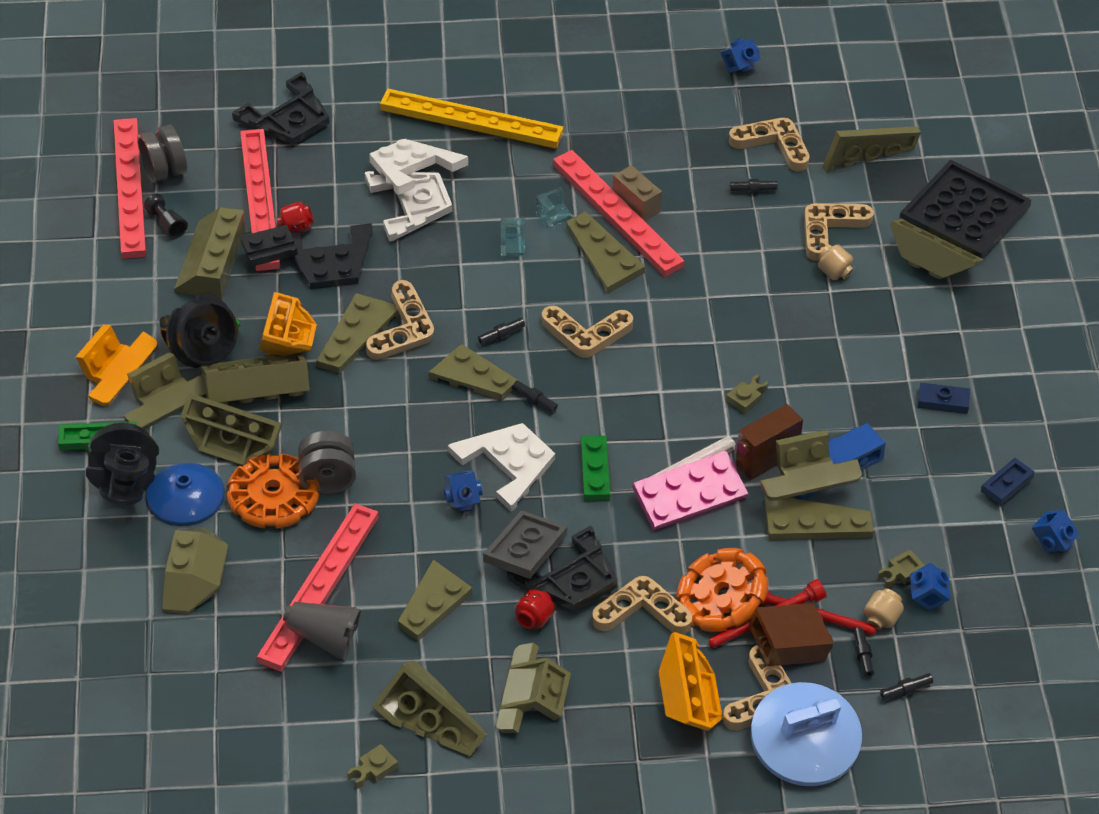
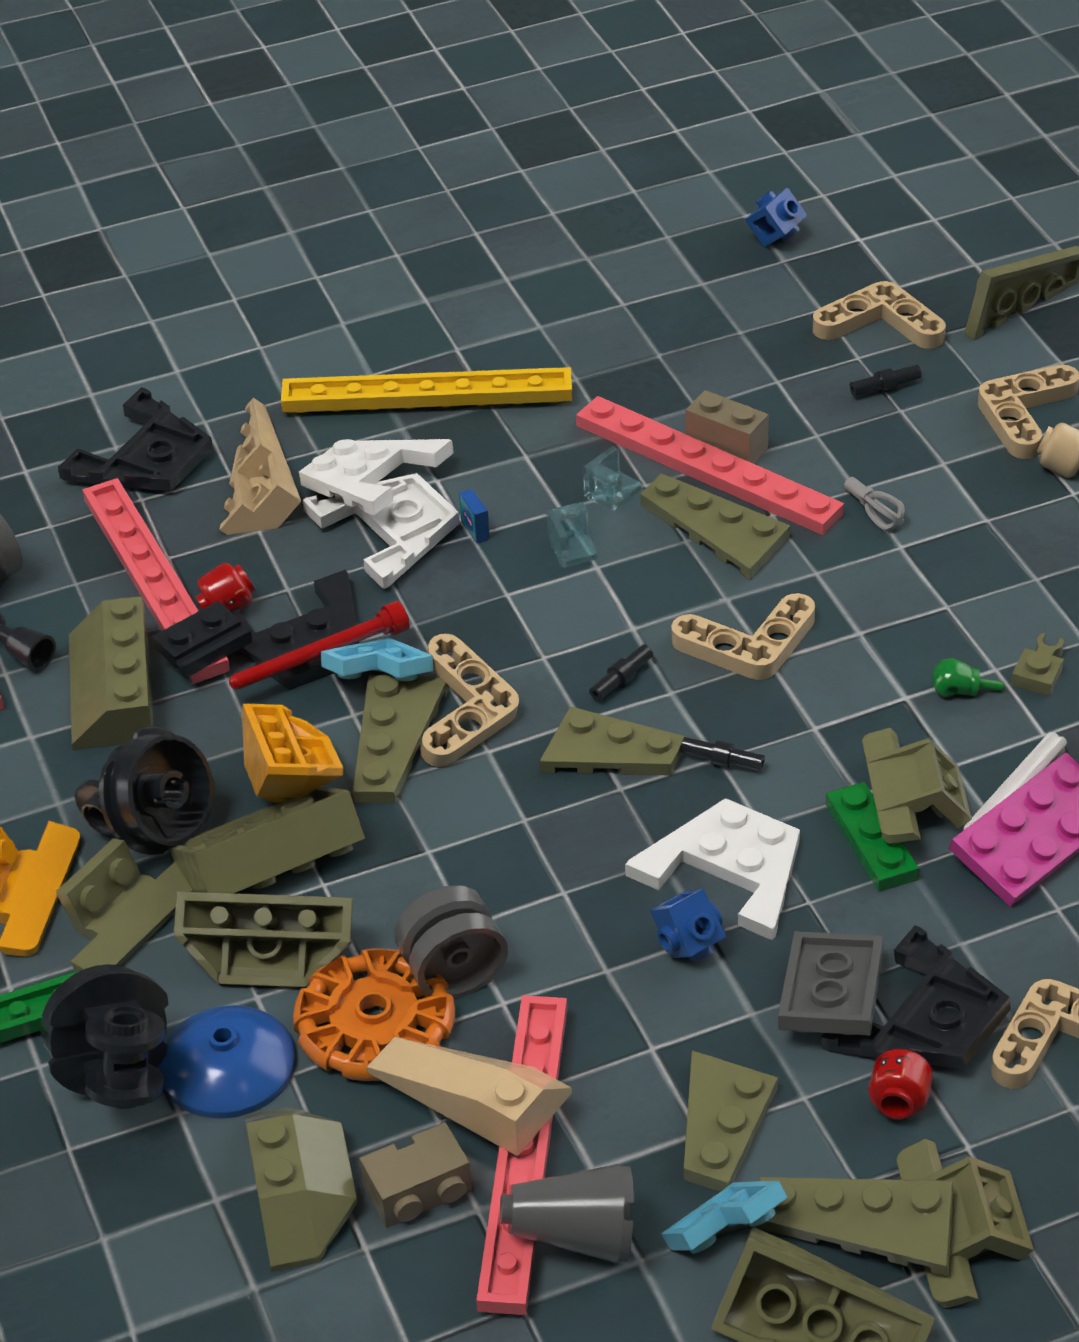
camera: 15 degrees left, 5 degrees down
none -> tan wedge [220,397,301,535]
none -> red piece [229,601,410,690]
none -> medium azure plate [321,637,433,681]
none -> dark tan brick [359,1122,472,1228]
none -> tan wedge [367,1037,572,1156]
none -> blue tile [459,489,490,544]
none -> medium azure plate [661,1181,788,1254]
none -> olive wing [758,1177,954,1276]
none -> light grey piece [844,477,905,531]
none -> olive plate [862,728,972,843]
none -> green piece [932,658,1004,698]

